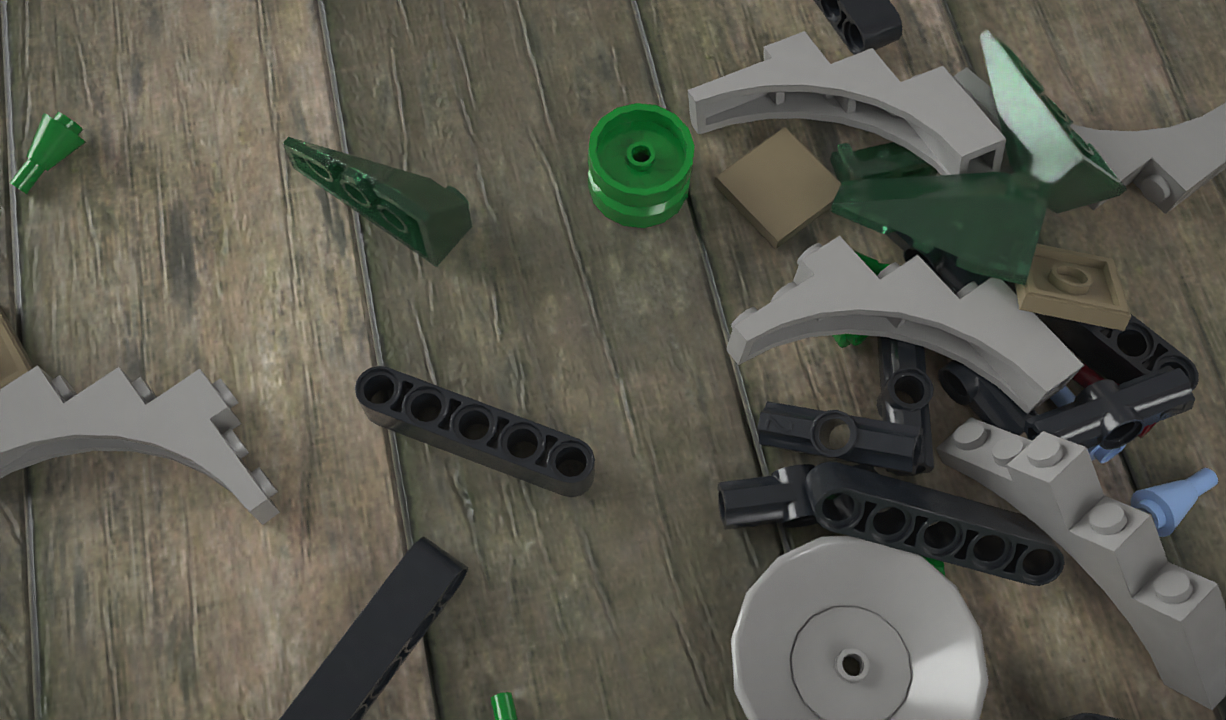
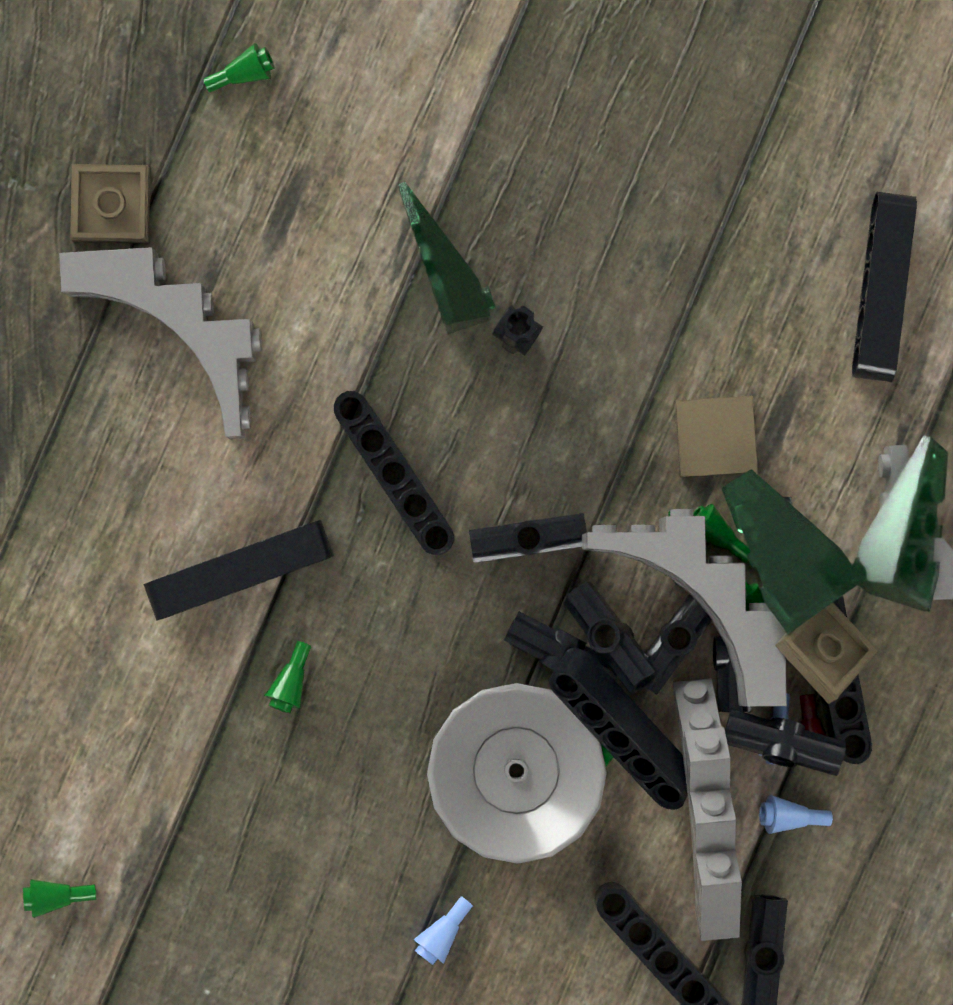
camera: 35 degrees right, 20 degrees up
green wheel [588,103,695,228] -> none
light grey arch [688,31,1006,190] -> none
clear green hinge [830,142,938,202] -> none
none -> black piece [469,513,587,563]
none -> black piece [492,305,544,356]

